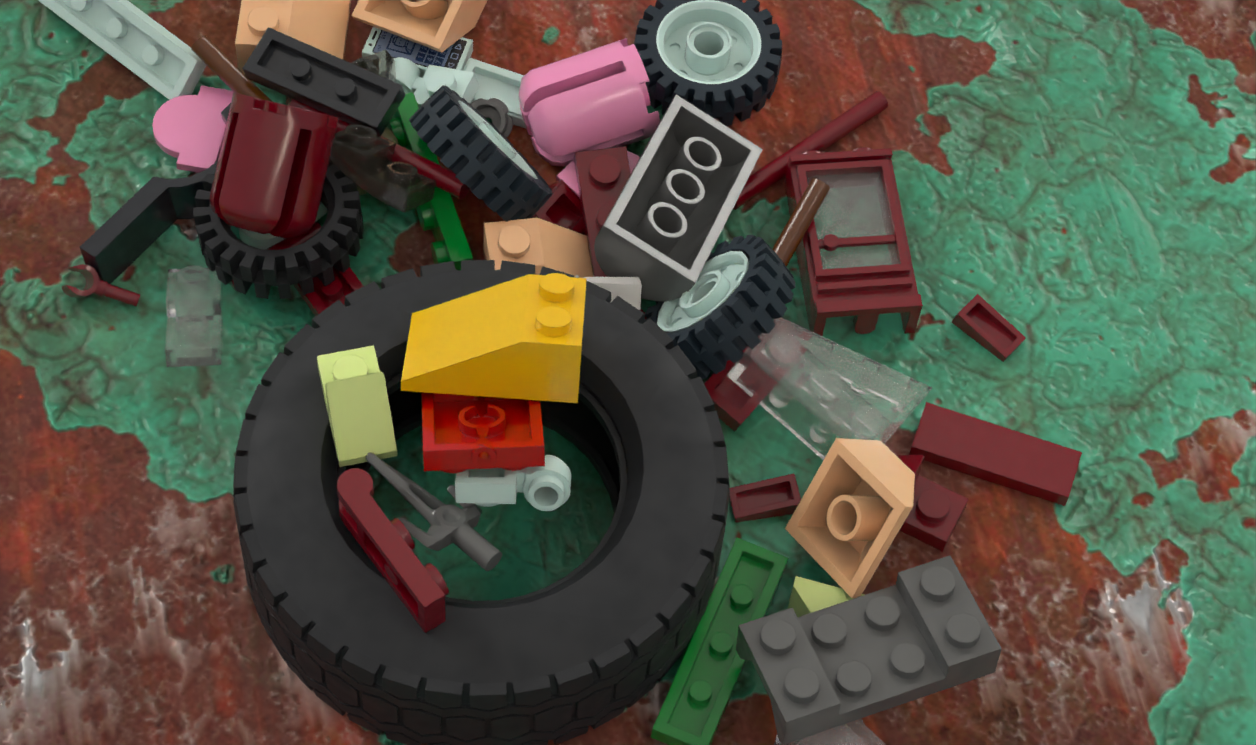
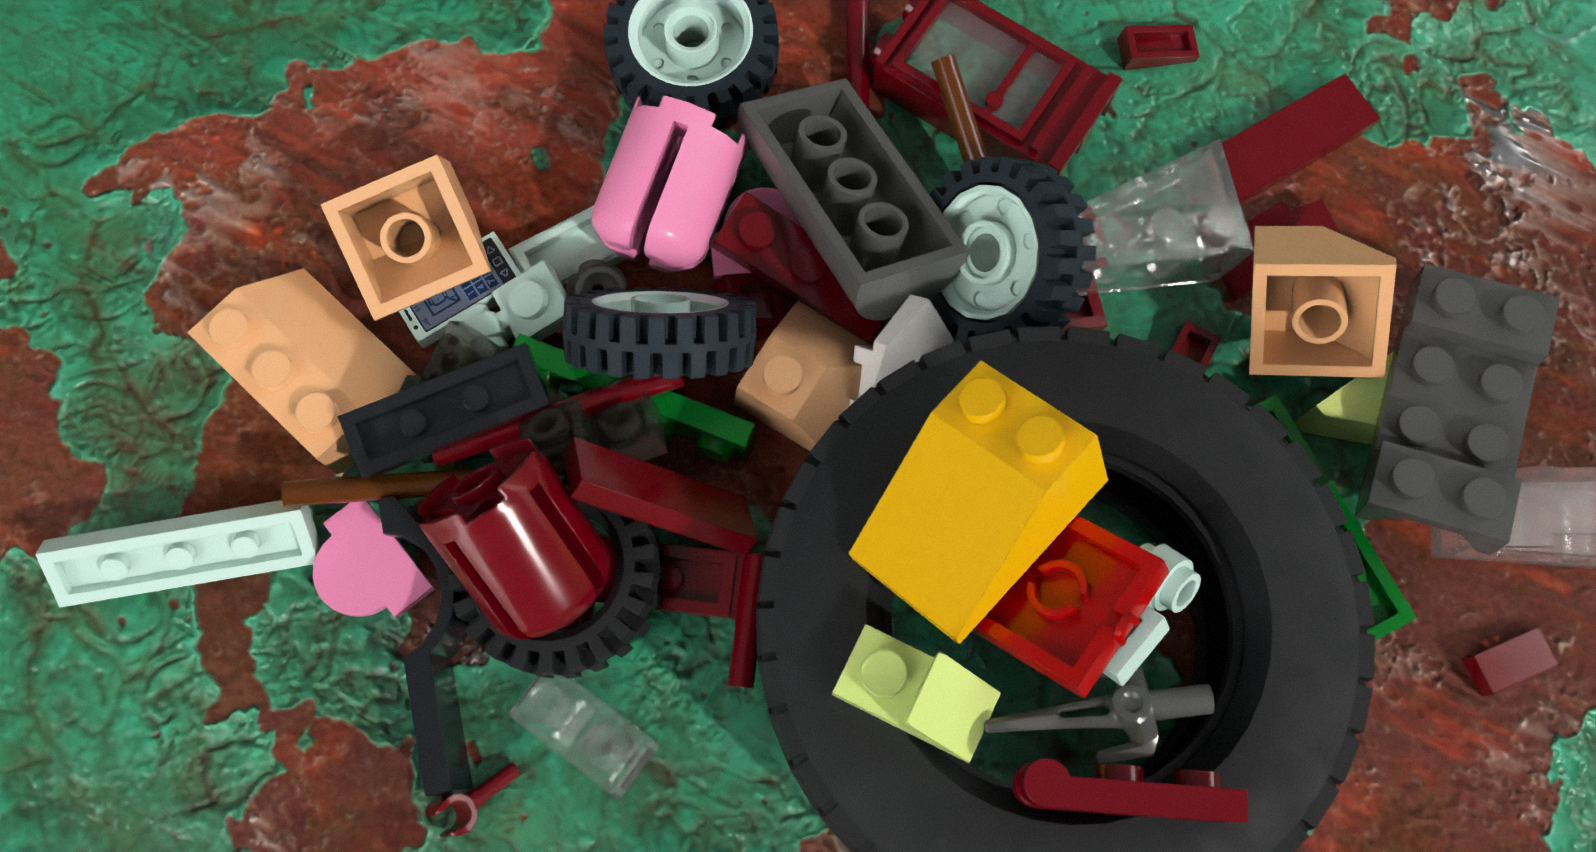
camera: 45 degrees left, 15 degrees up
none -> dark red tile [563,437,758,555]

